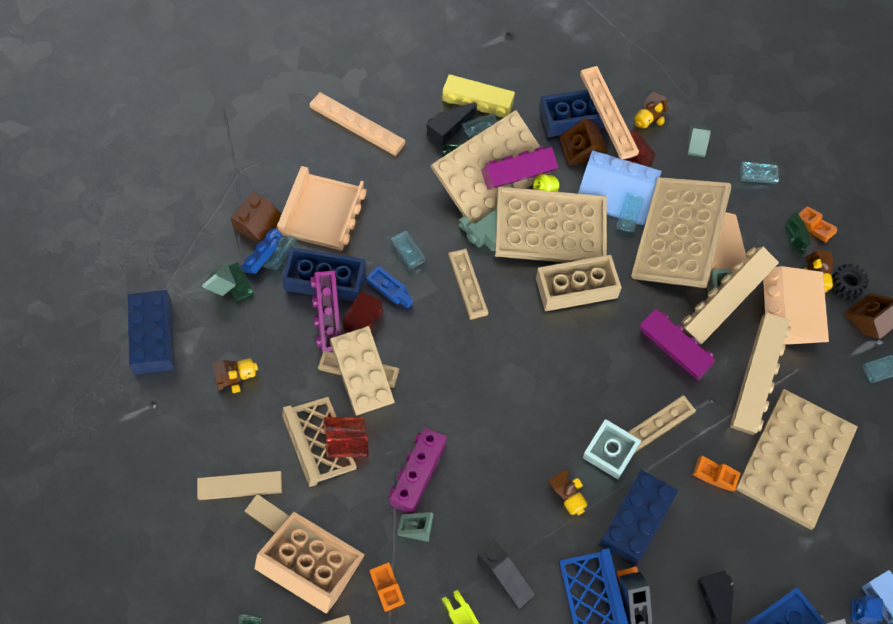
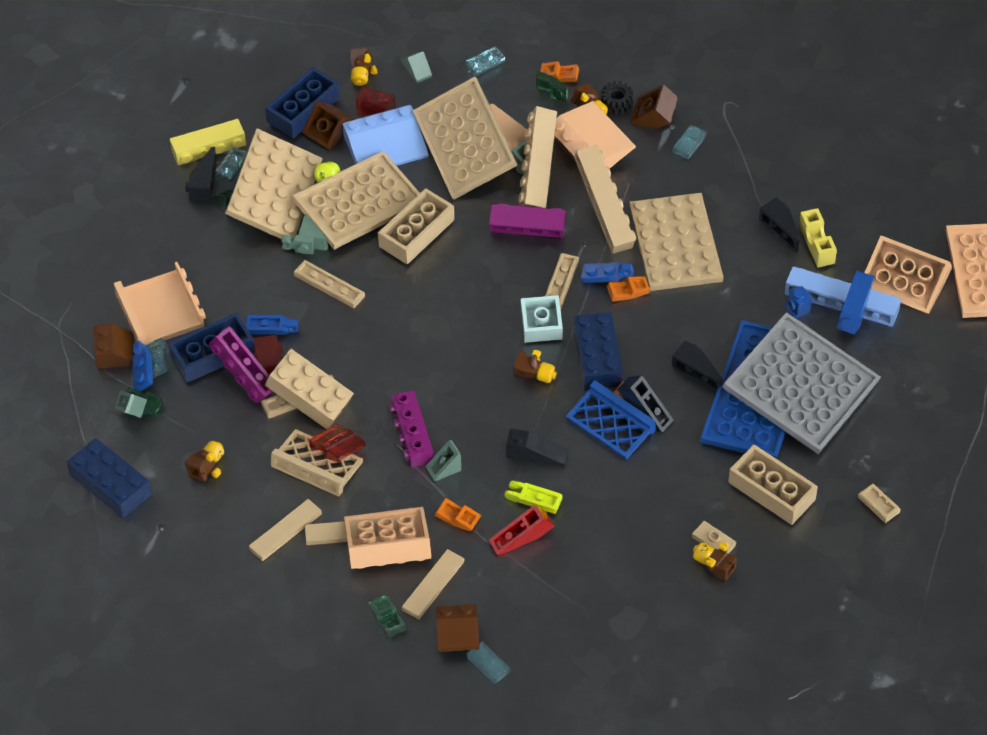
camera: 35 degrees left, 10 degrees down
light nougat plate [310,92,405,156] -> none
clear light blue plate [390,230,426,269] -> none
magenta brick [481,146,559,190] -> none
light nougat plate [580,66,639,160] -> none
clear light blue plate [616,193,644,233] -> none
none -> blue hinge [581,262,634,283]

